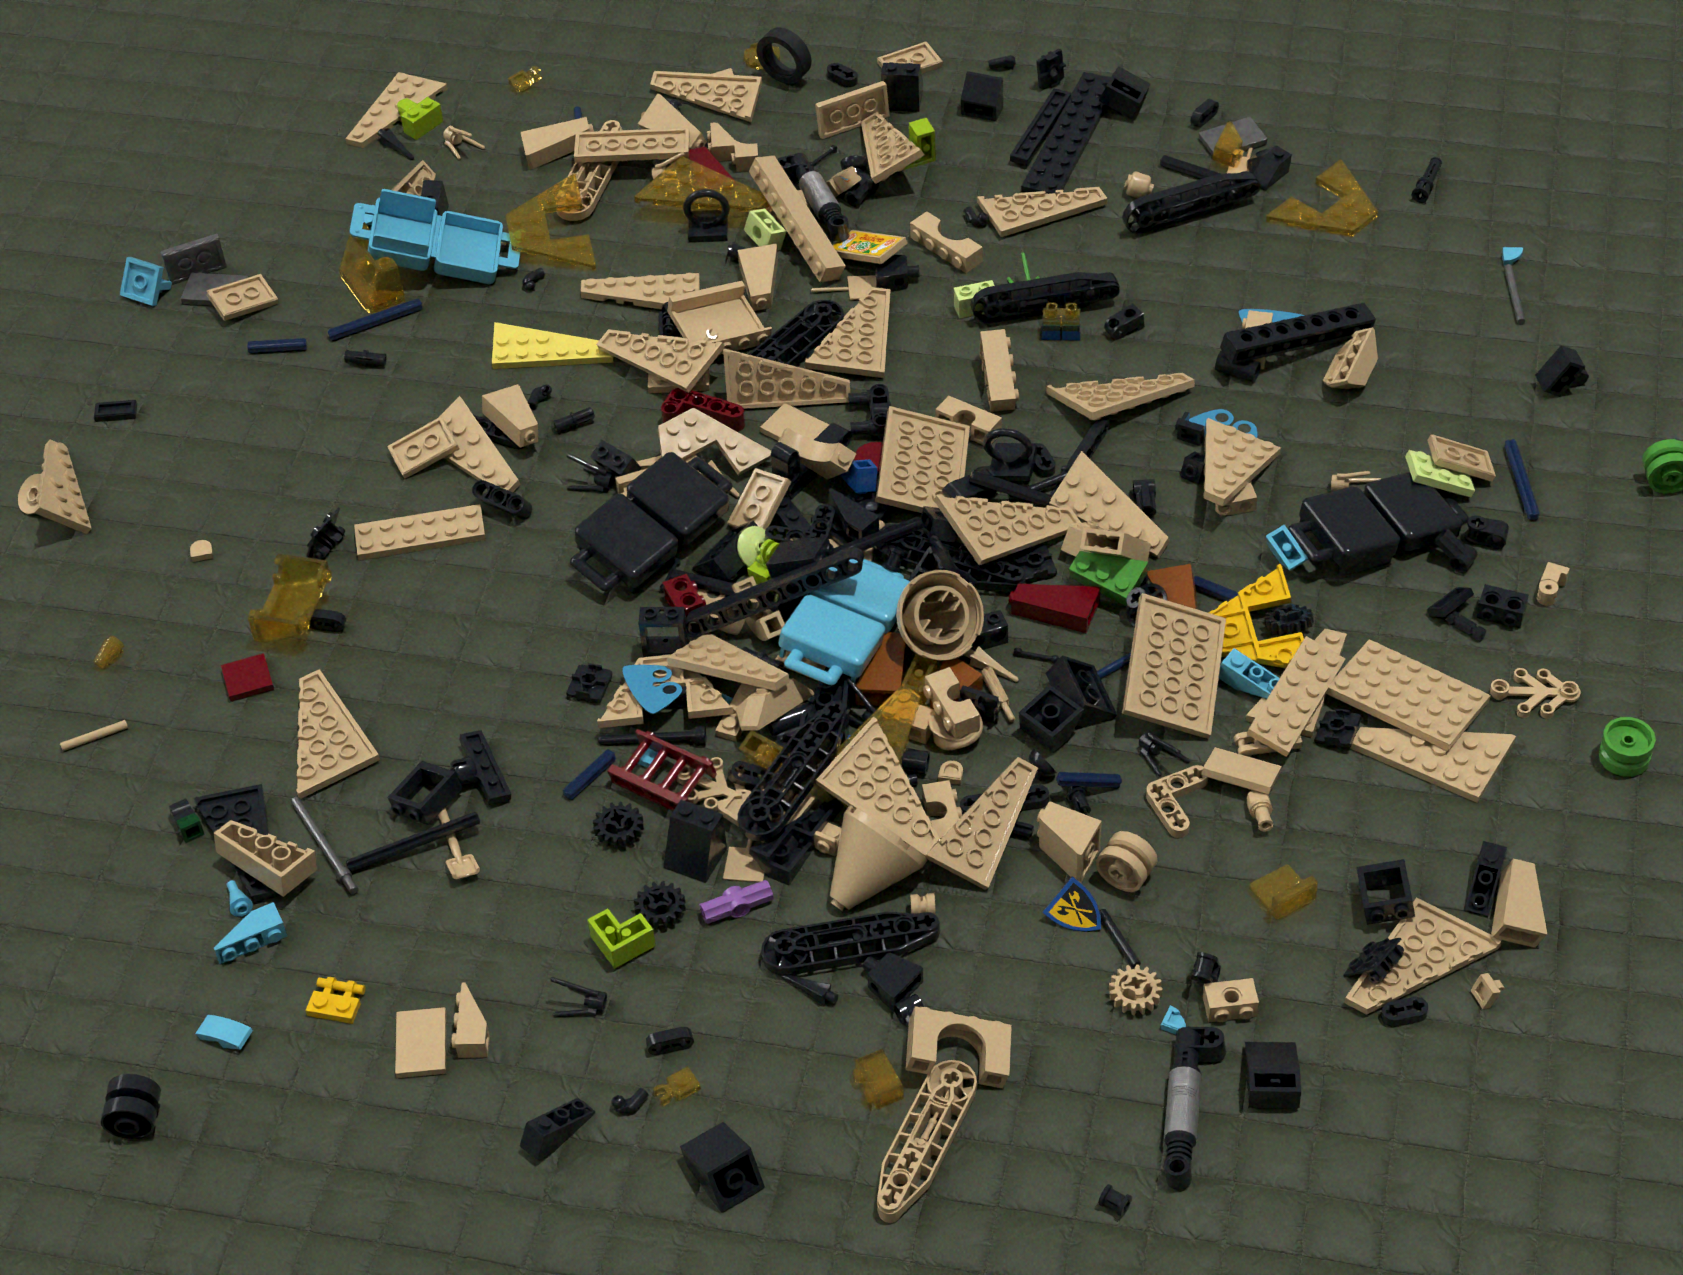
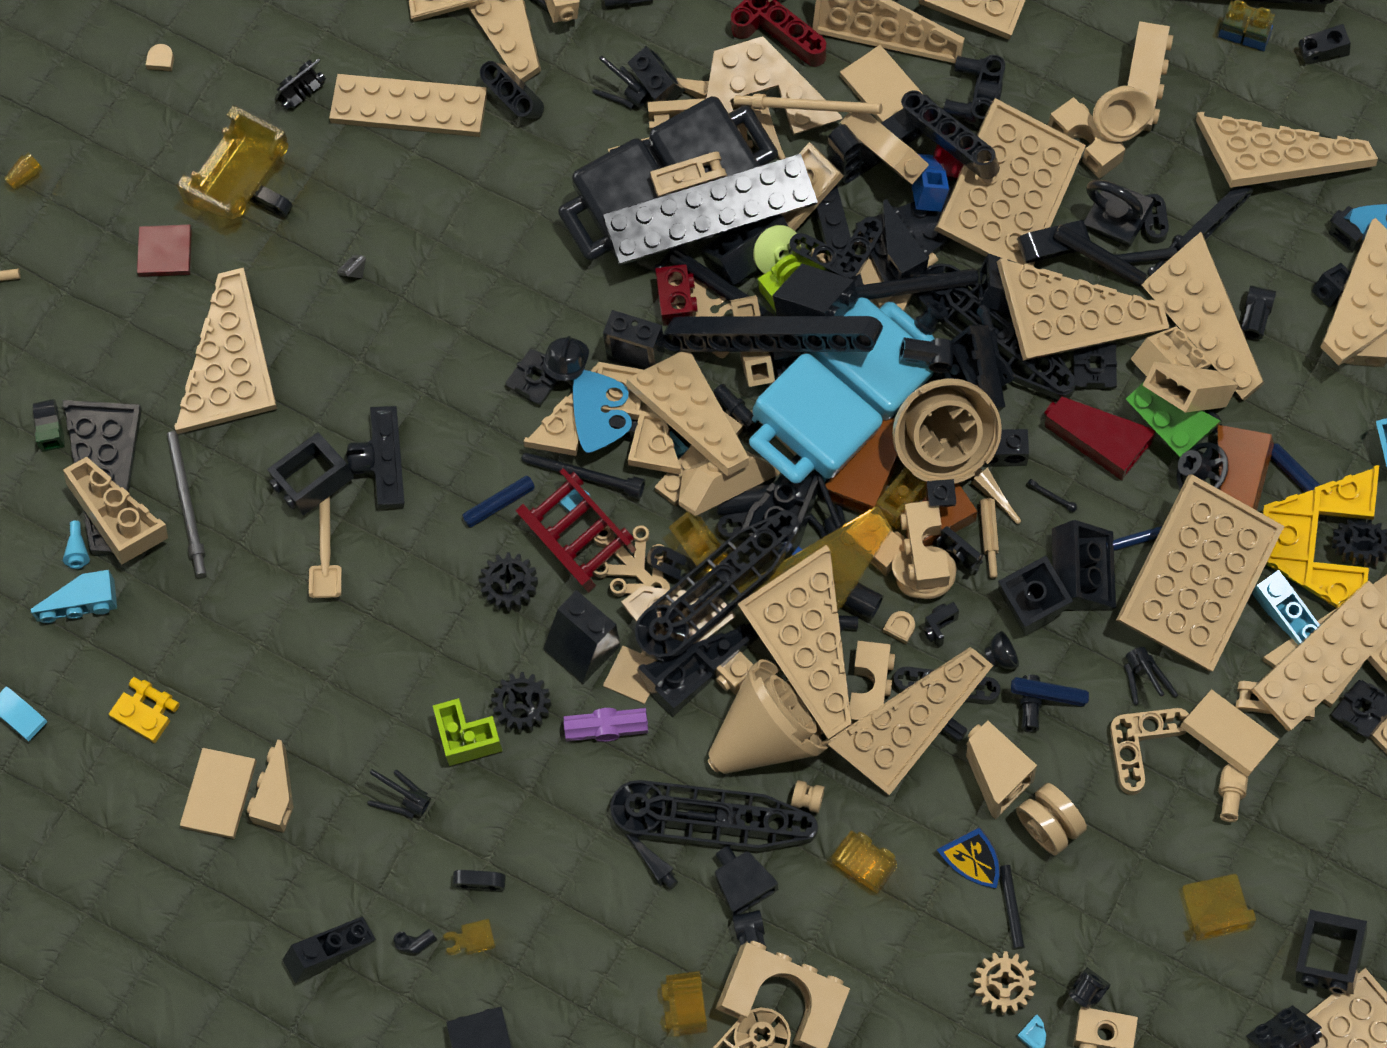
camera: 20 degrees right, 20 degrees up
black axle [346,812,480,872] -> none
none -> flat silver slope [337,255,366,278]
none -> black piece [543,336,589,381]
none -> plate [603,154,818,266]
none -> tan plate [650,152,727,198]
none -> tan bar [734,94,883,114]
none -> clear yellow brick [832,831,897,894]
none -> black piece [899,337,954,373]
none -> black beam [901,90,1000,179]
none -> black bracket [923,602,959,648]
none -> black bracket [926,479,956,508]
none -> tan piece [1093,86,1155,142]

